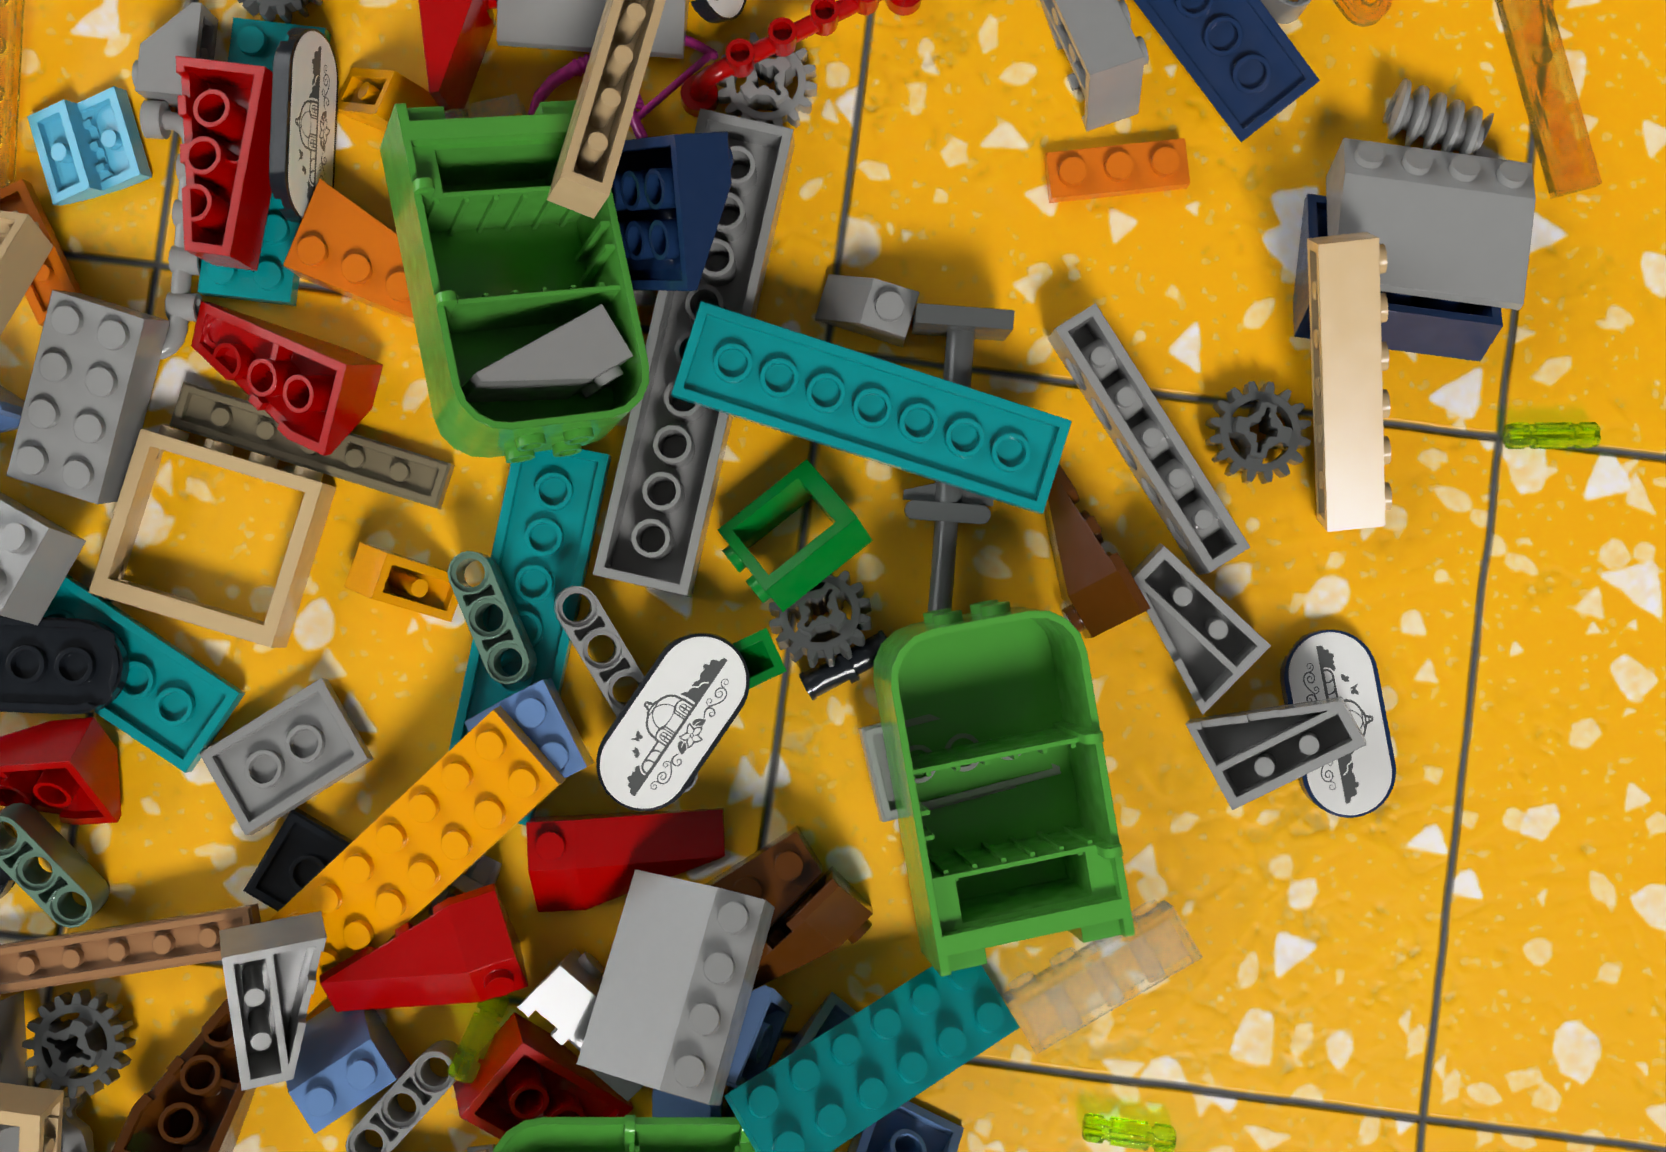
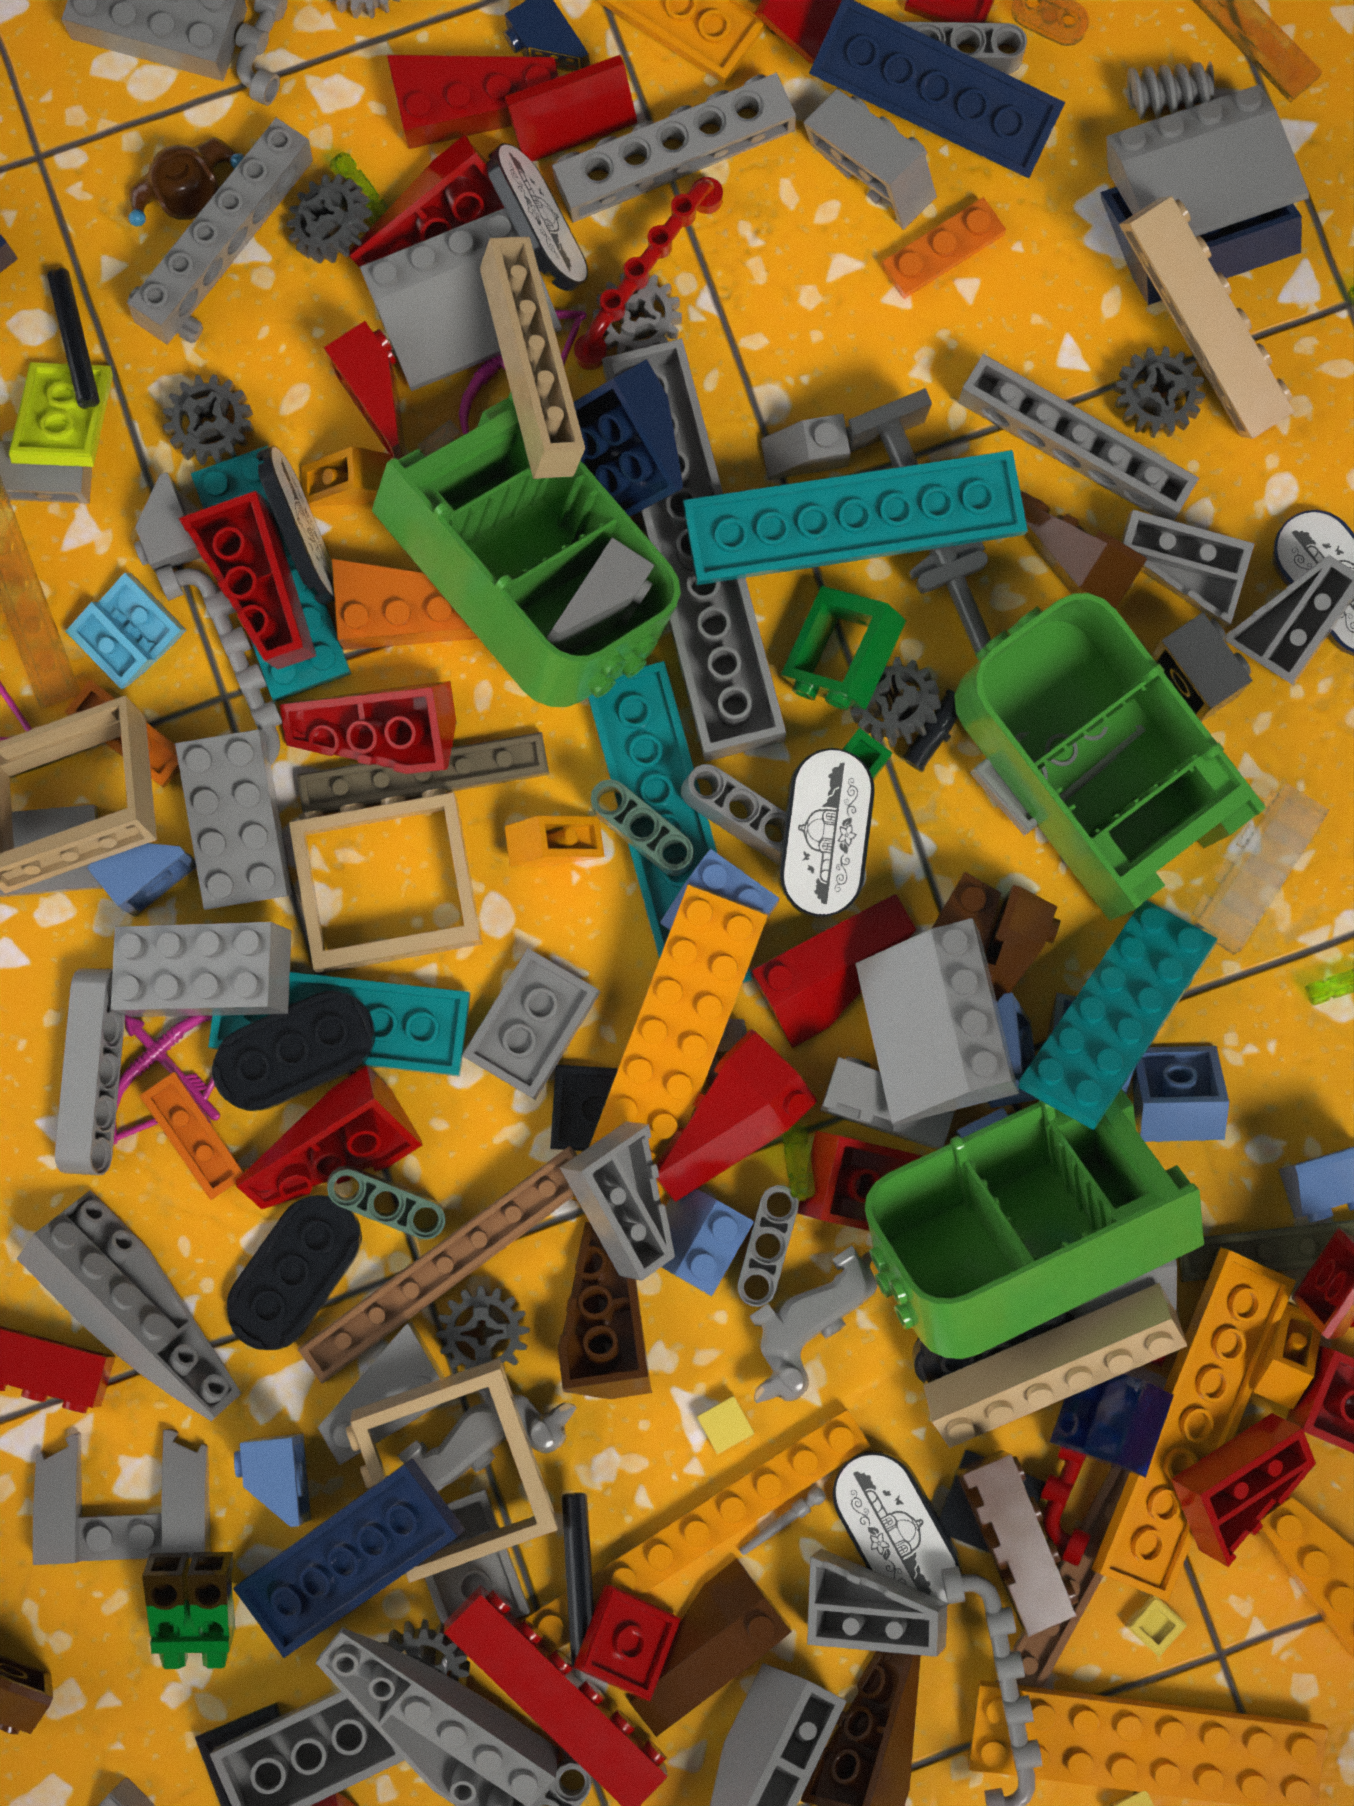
camera: 20 degrees left, 5 degrees down
none -> dark grey brick [1151,612,1253,722]

